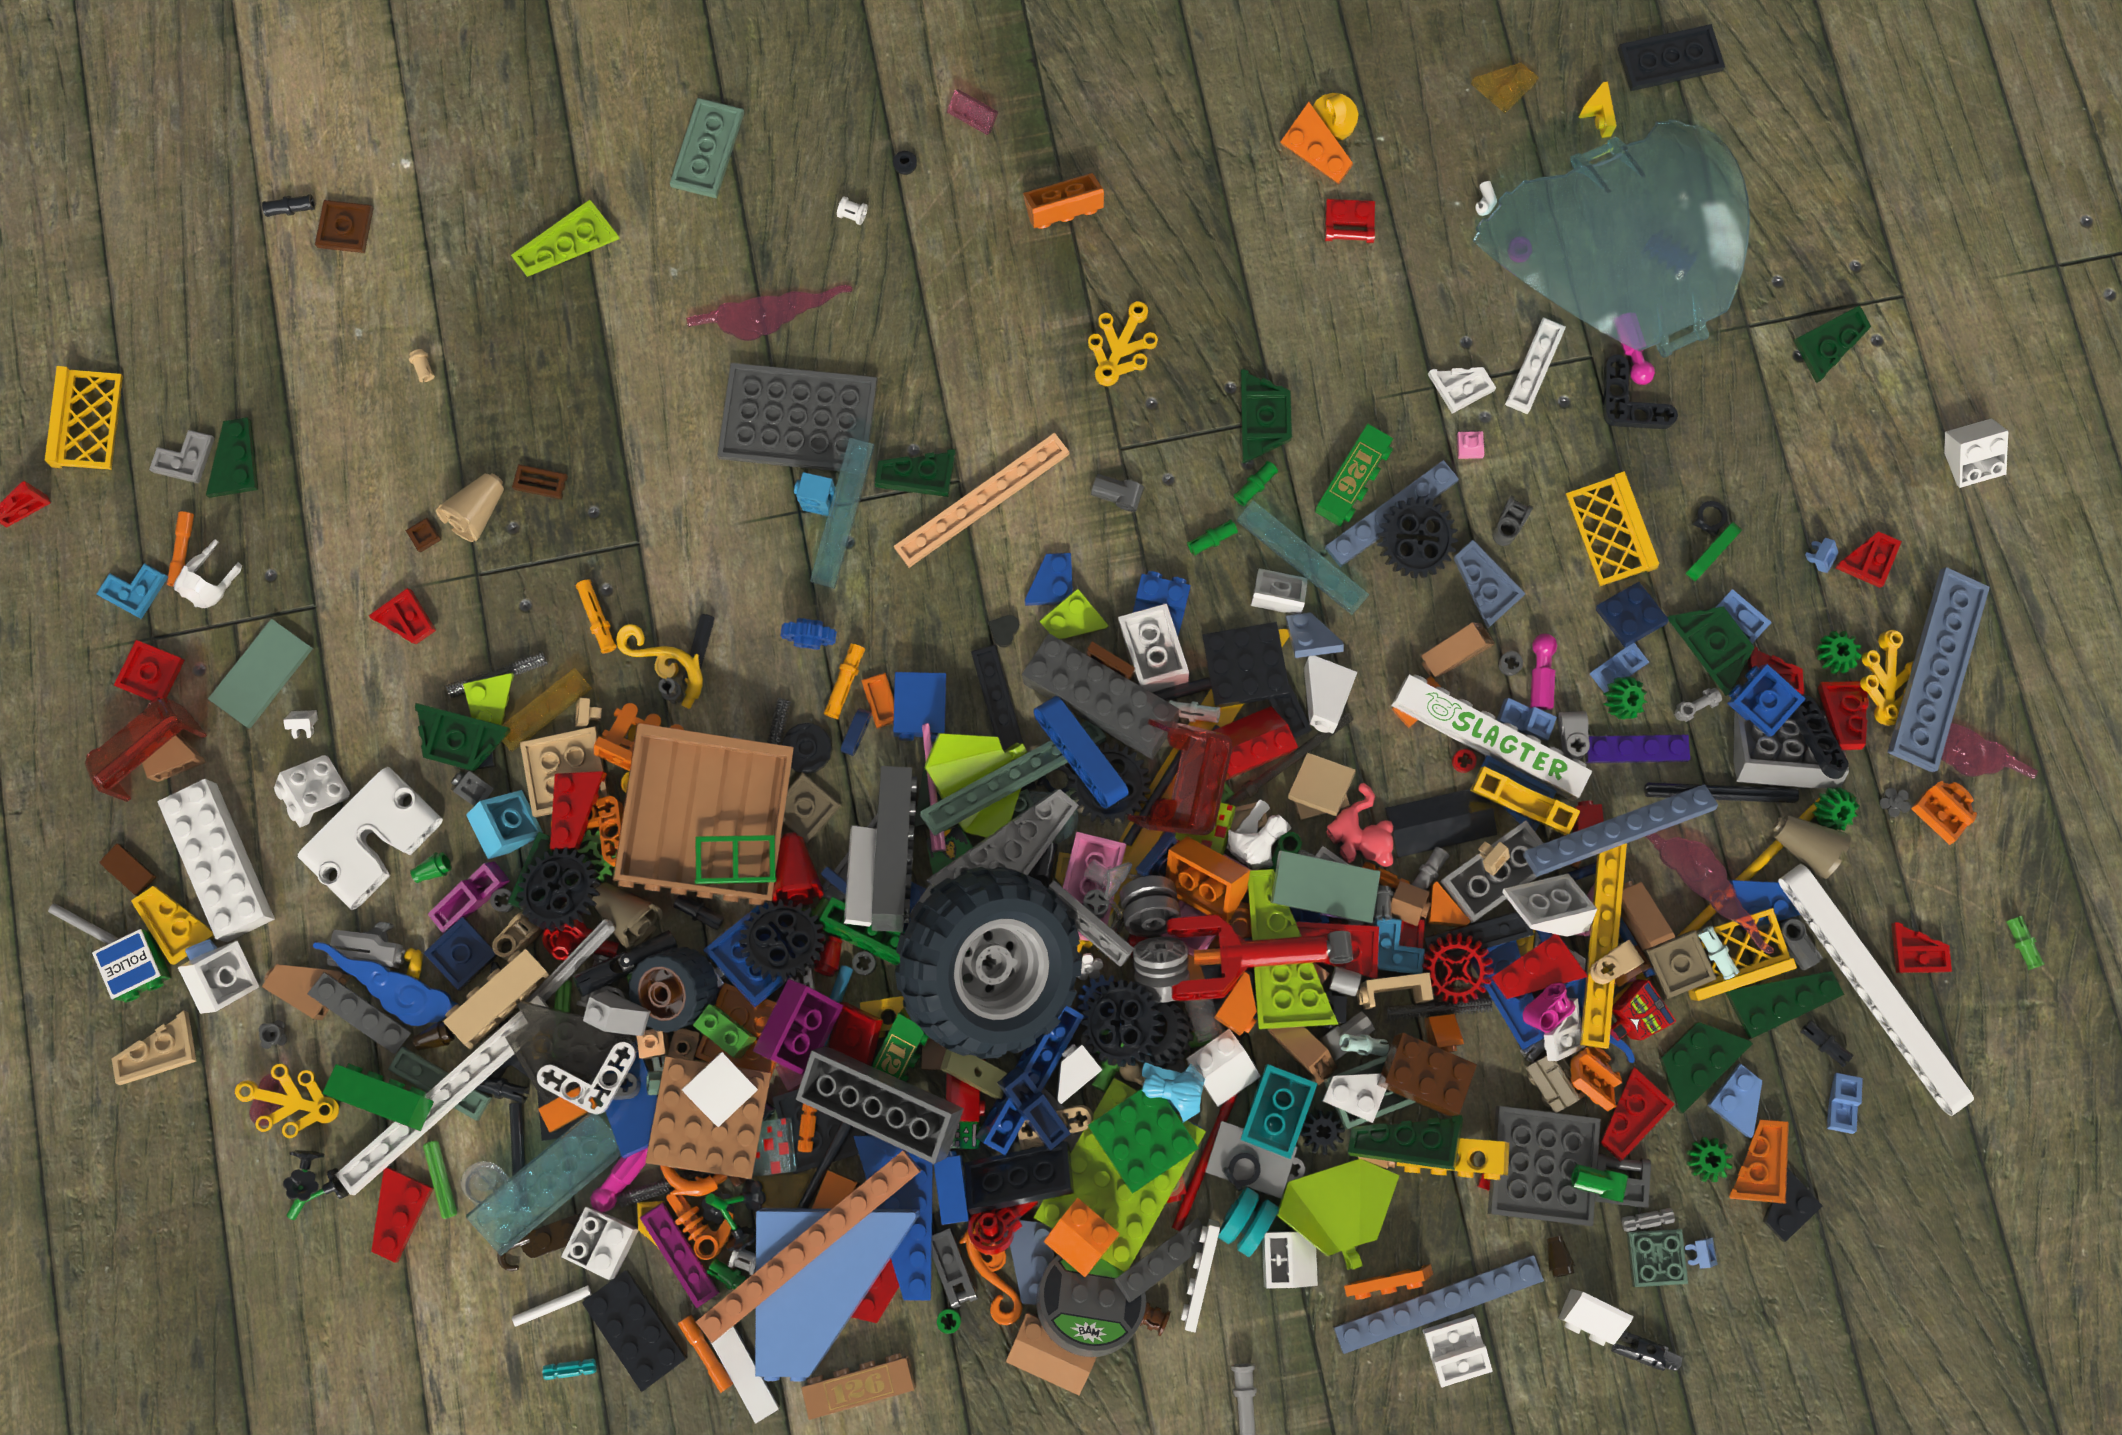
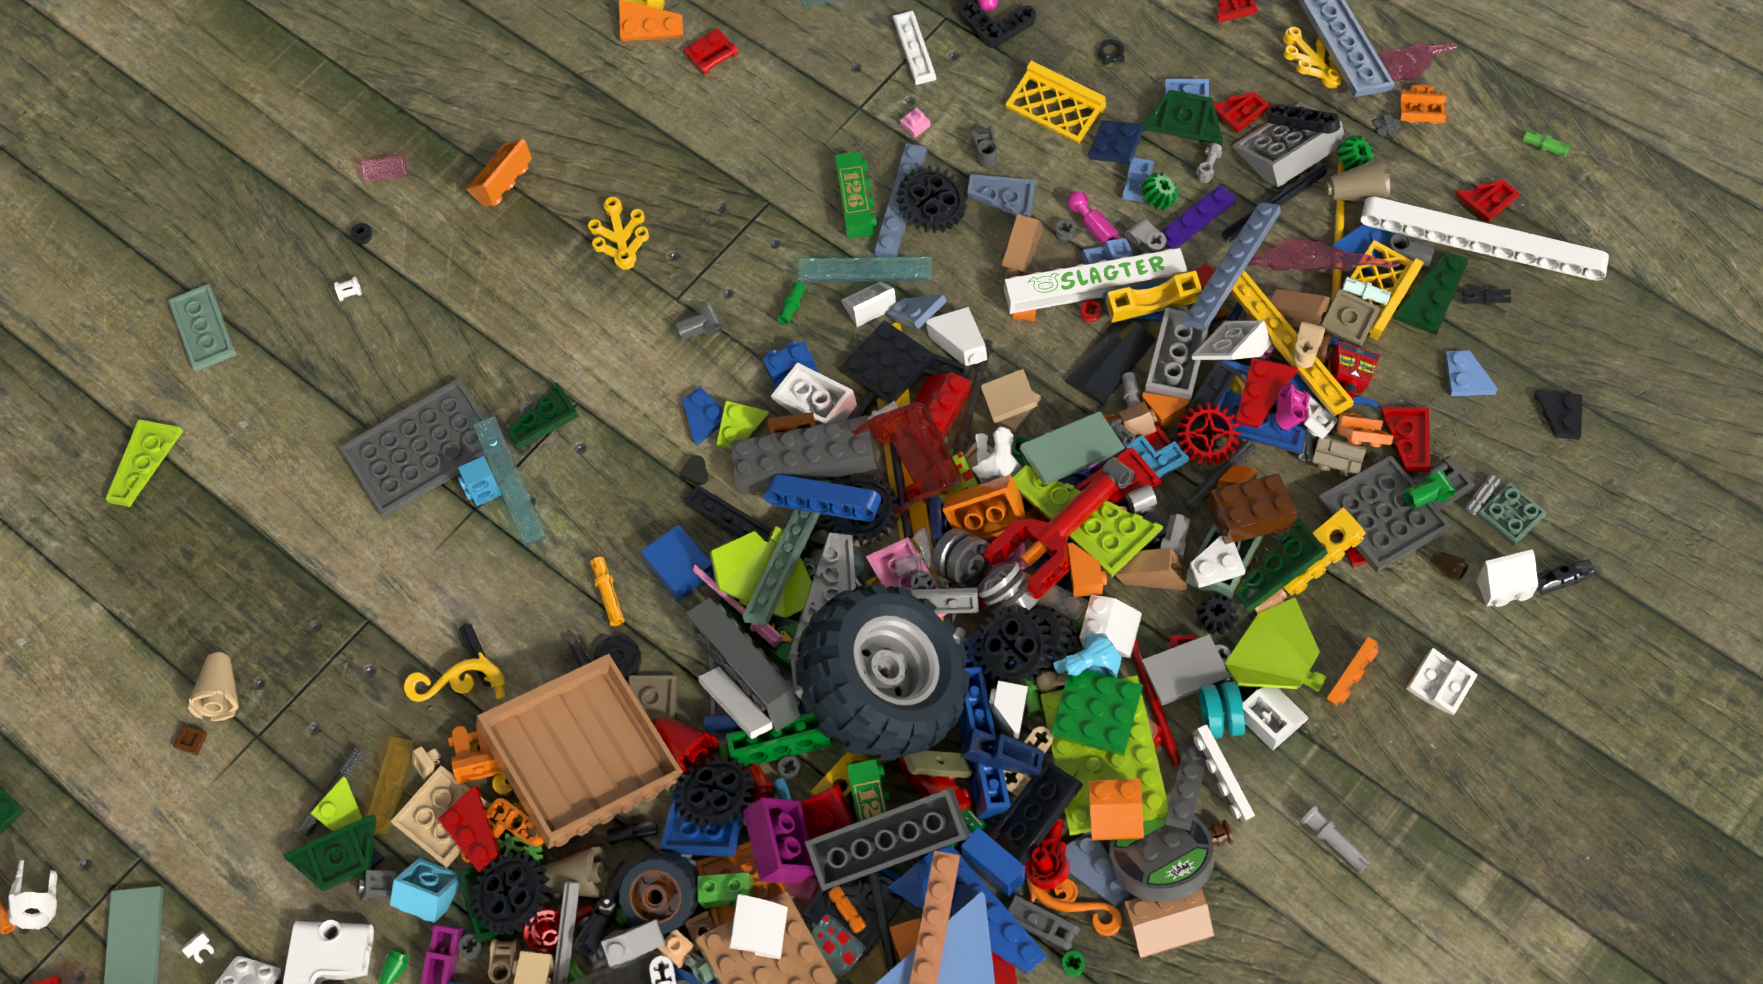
camera: 35 degrees left, 15 degrees down
red wing [369,588,436,644] -> none
tan pin [409,349,435,382] -> none
reddish brown tile [512,464,568,500] -> none
light orange pin [575,579,617,654] -> none
dark grey pin [658,678,684,704] -> none
clear pink piece [686,285,852,341] -> none
green window [695,835,777,884] -> none
blue gear [780,618,837,650] -> none
dark blue beam [841,708,872,756] -> none
orange tile [861,673,894,728] -> none
light nougat plate [894,433,1069,568] -> none
medium nougat brick [922,1038,946,1070] -> none
black piece [1222,1153,1261,1192] -> none
green pin [1233,461,1278,506] -> none
dark green wing [1240,369,1292,463] -> none
teal slope [1240,1064,1318,1159] -> none
coral animal [1326,783,1393,867] -> none
sand blue plate [1333,1255,1544,1354] -> none
light aqua pin [1339,1034,1389,1056] -> none
tan panel [1357,973,1433,1010] -> none
white wing [1428,367,1496,414] -> none
tan tile [1478,842,1510,876] -> none
dark green wing [1659,1022,1753,1114] -> none
green beam [1685,522,1743,582] -> none
medium blue tile [1685,1237,1718,1269] -> none
green gear [1686,1137,1733,1182] -> none
blue plate [1727,664,1806,737] -> none
orange wing [1729,1120,1789,1204] -> none
medium blue tile [1805,538,1839,573] -> none
green gear [1816,631,1862,674] -> none
red wing [1818,681,1870,750] -> none
medium blue slope [1827,1073,1863,1134] -> none

